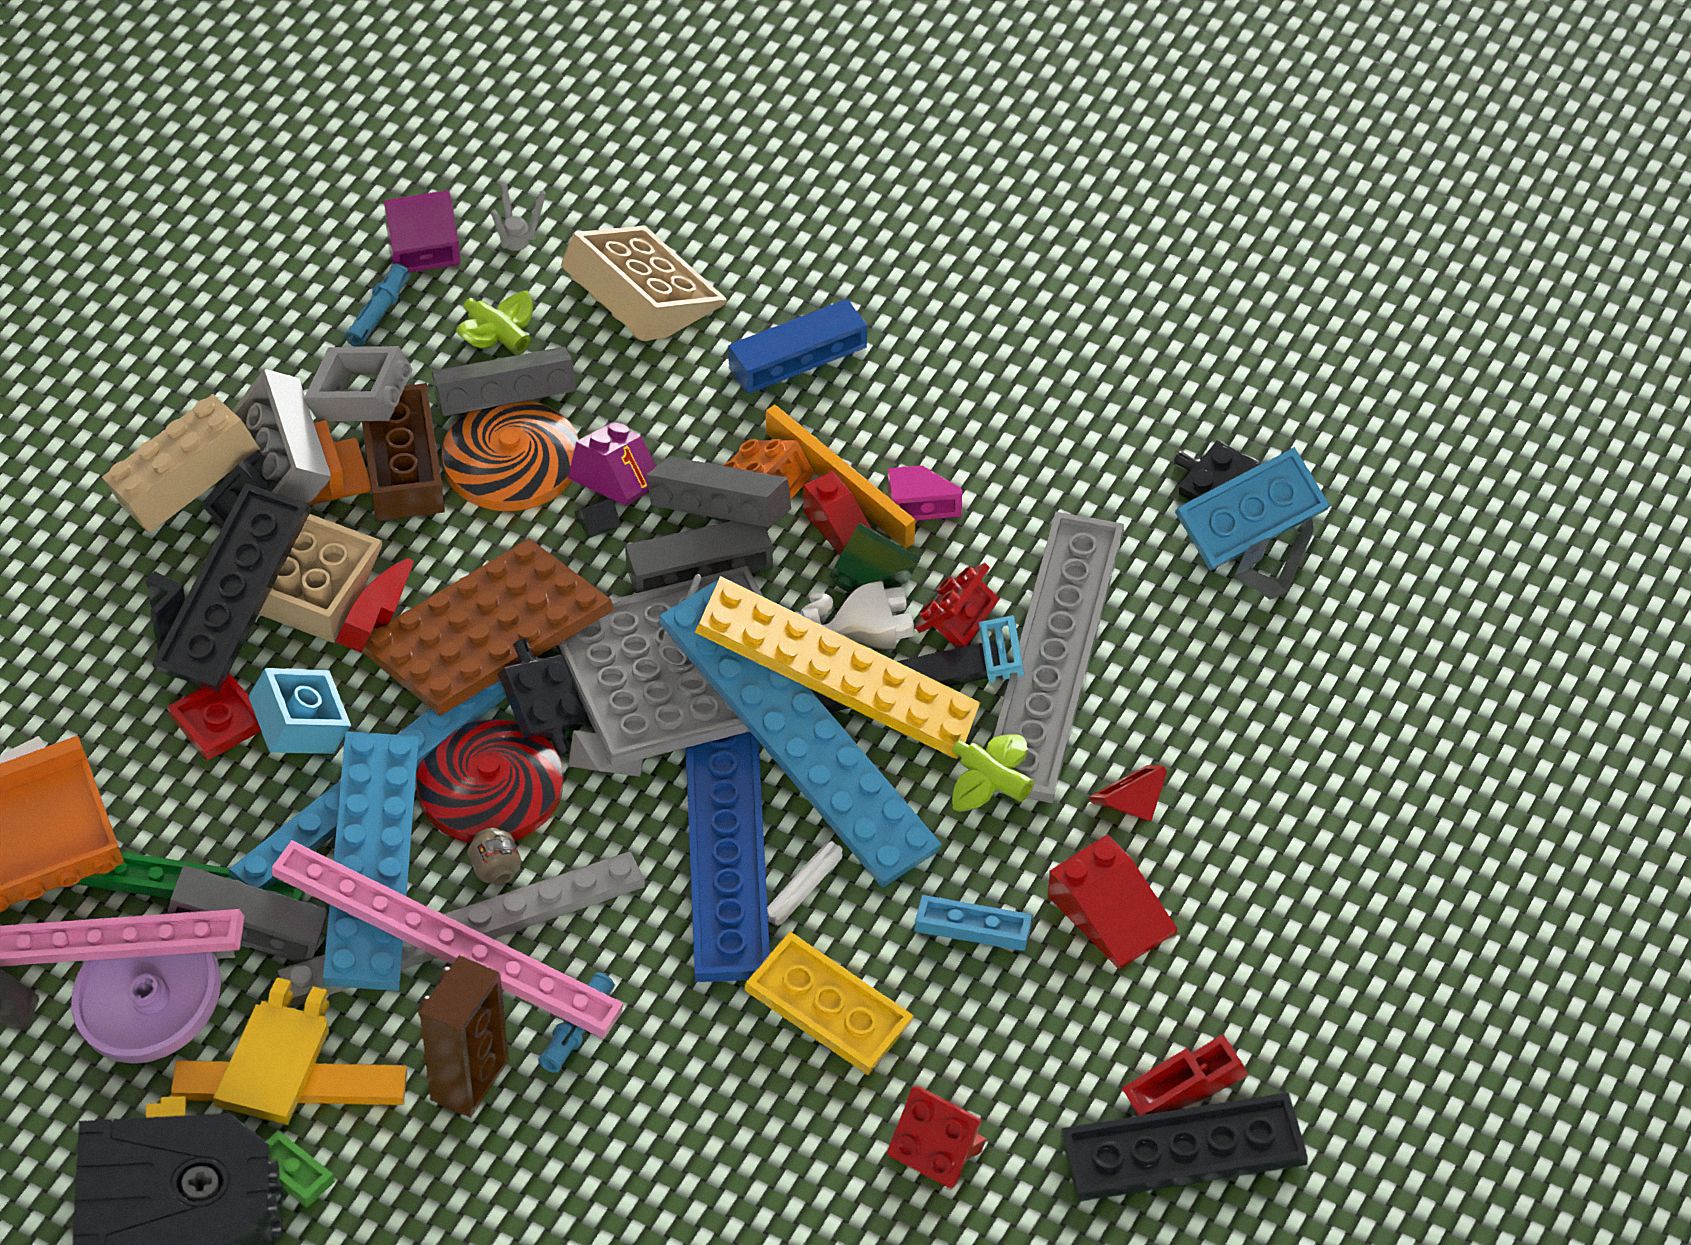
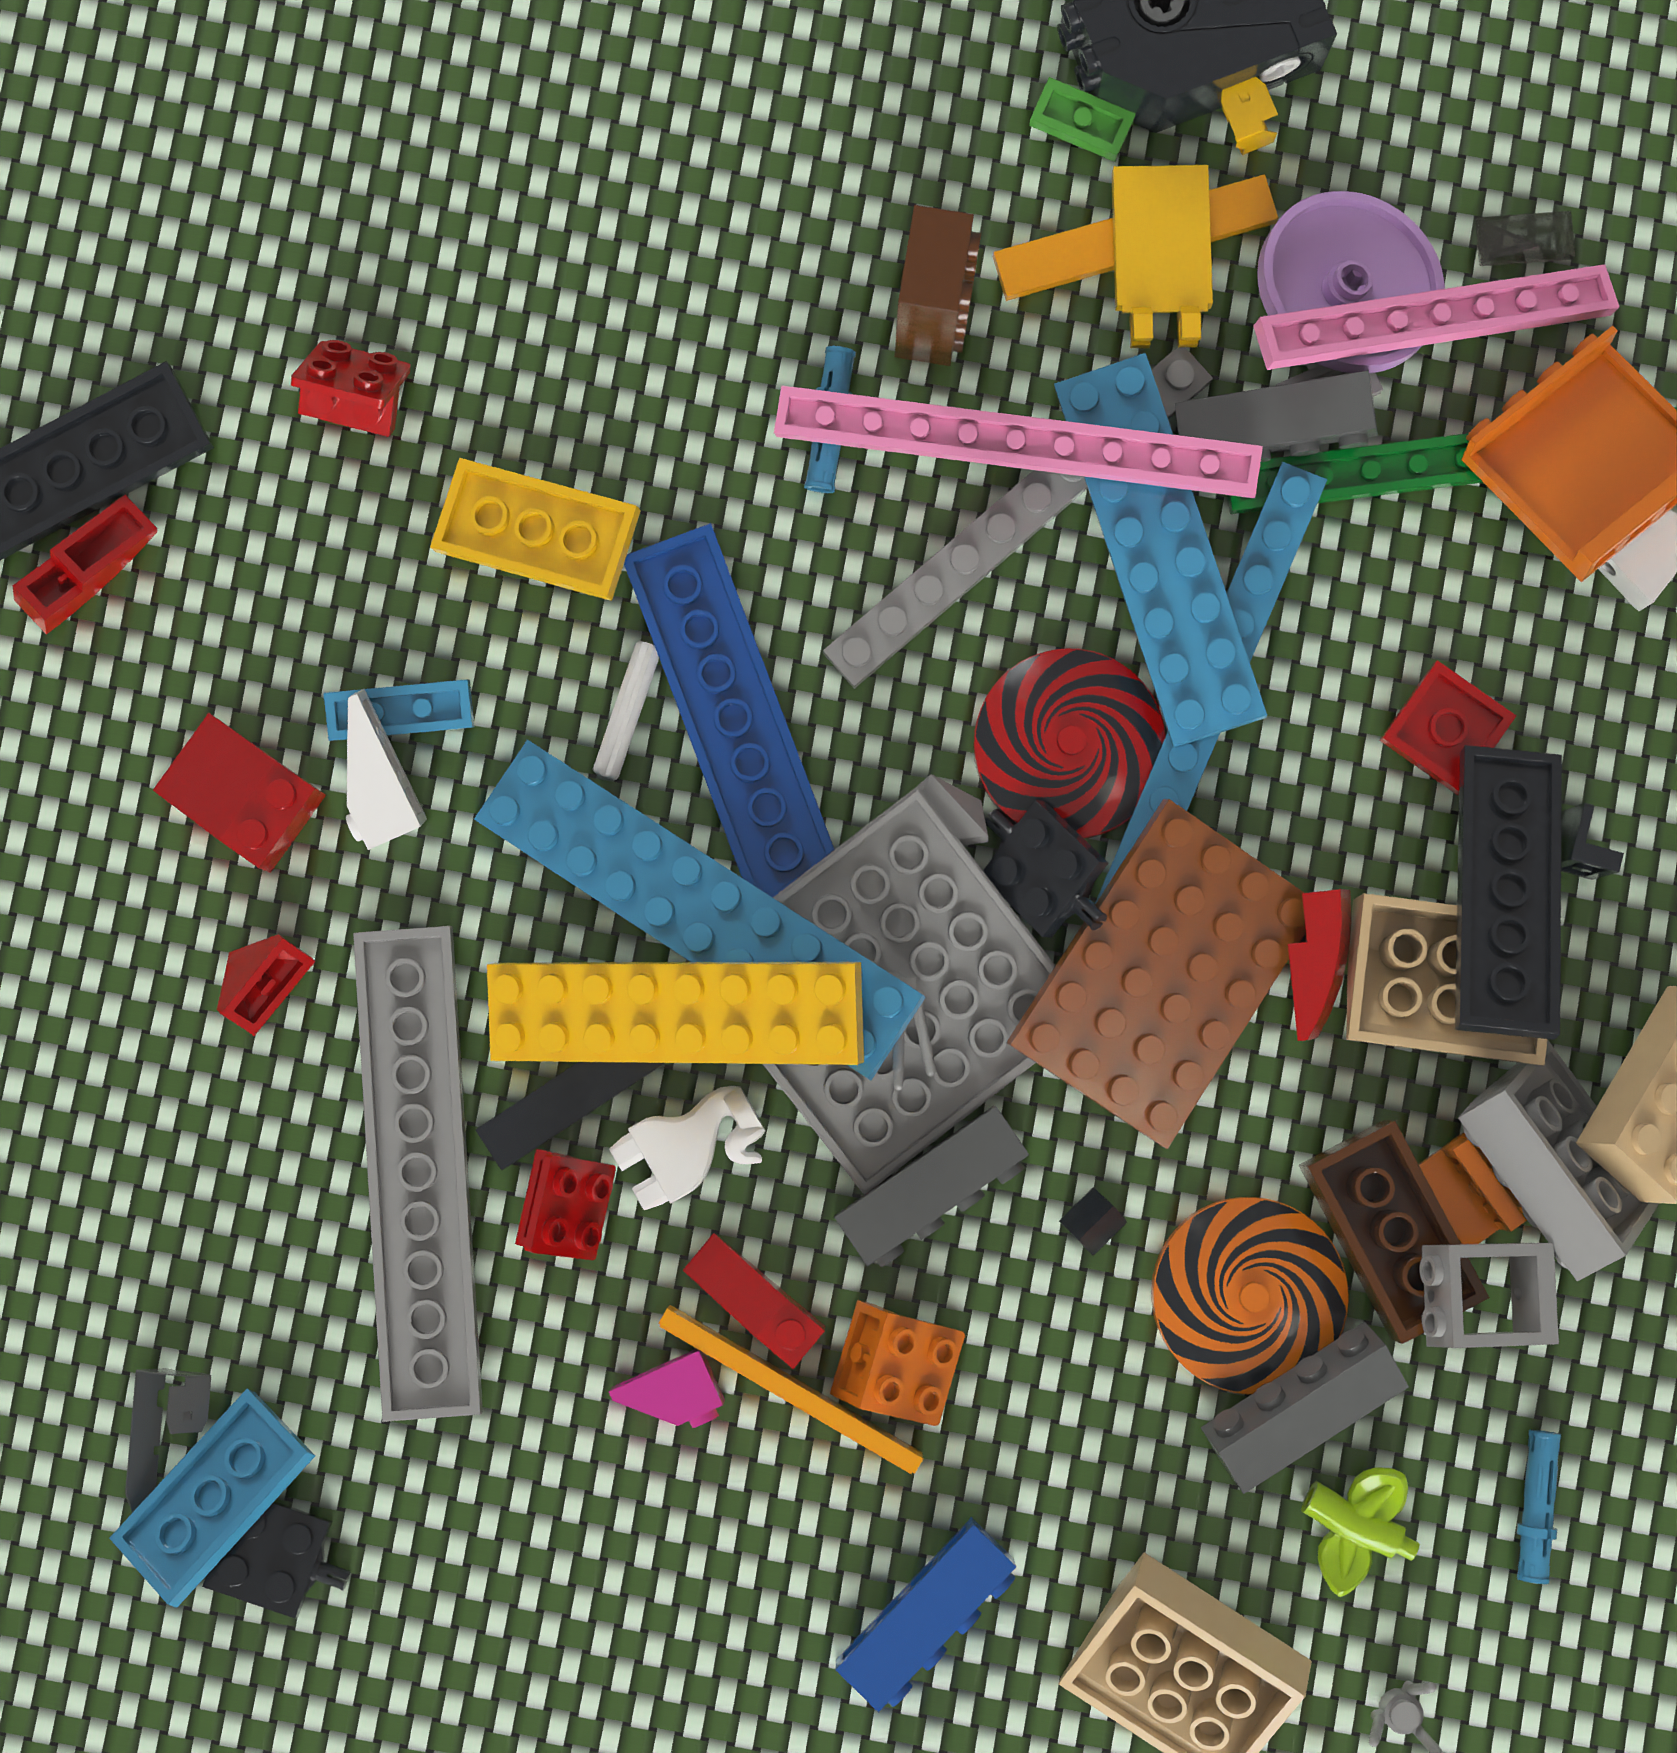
camera: 165 degrees right, 35 degrees up
black panel [201,450,270,527] -> none
medium azure brick [248,668,351,754] -> none
magenta slope [384,190,461,273] -> none
dark tan head [468,828,522,885] -> none
magenta slope [568,422,656,506] -> none
dark grey brick [647,456,792,528] -> none
dark green slope [830,522,921,592] -> none
lime plant [952,734,1034,812] -> none
medium azure tile [979,615,1025,683] -> none
none -> white slope [346,689,427,850]

